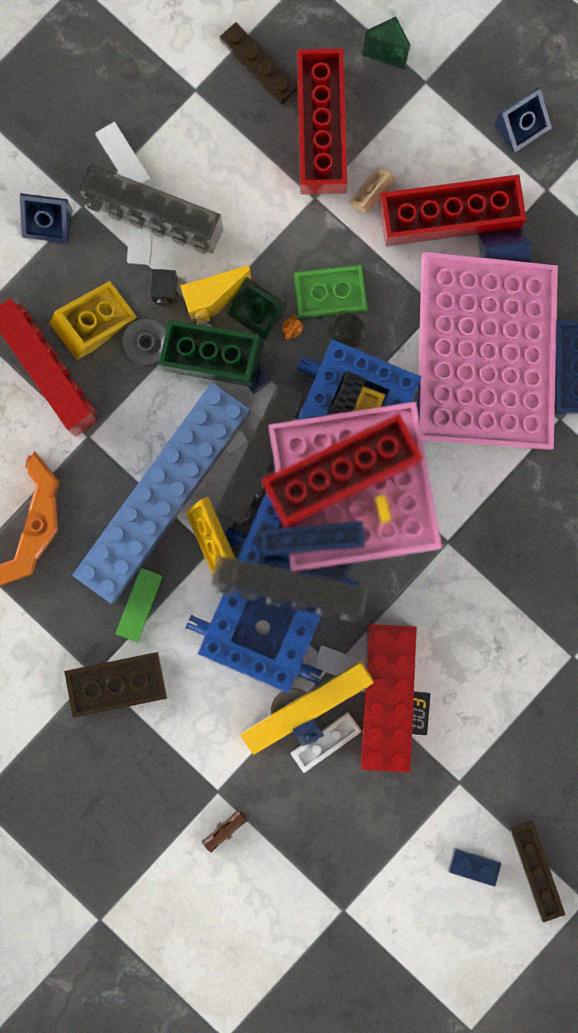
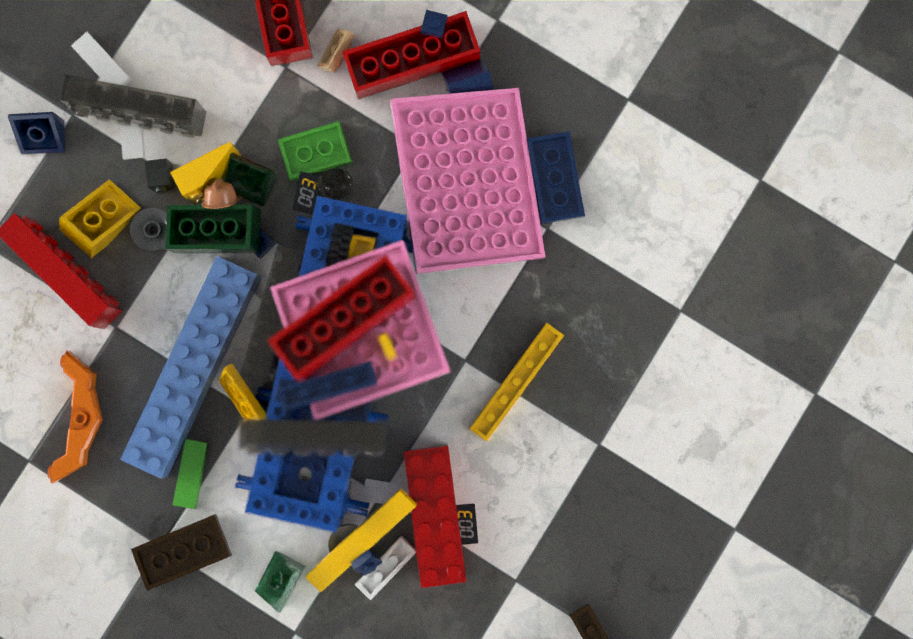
camera: 10 degrees left, 0 degrees up
orange plate [282,314,303,340] -> none
none -> nougat piece [201,178,243,209]
none -> clear green slope [255,551,306,613]
none -> black sticker [292,171,322,214]
none -> dark blue plate [421,10,448,39]
none -> yellow tile [469,323,564,442]

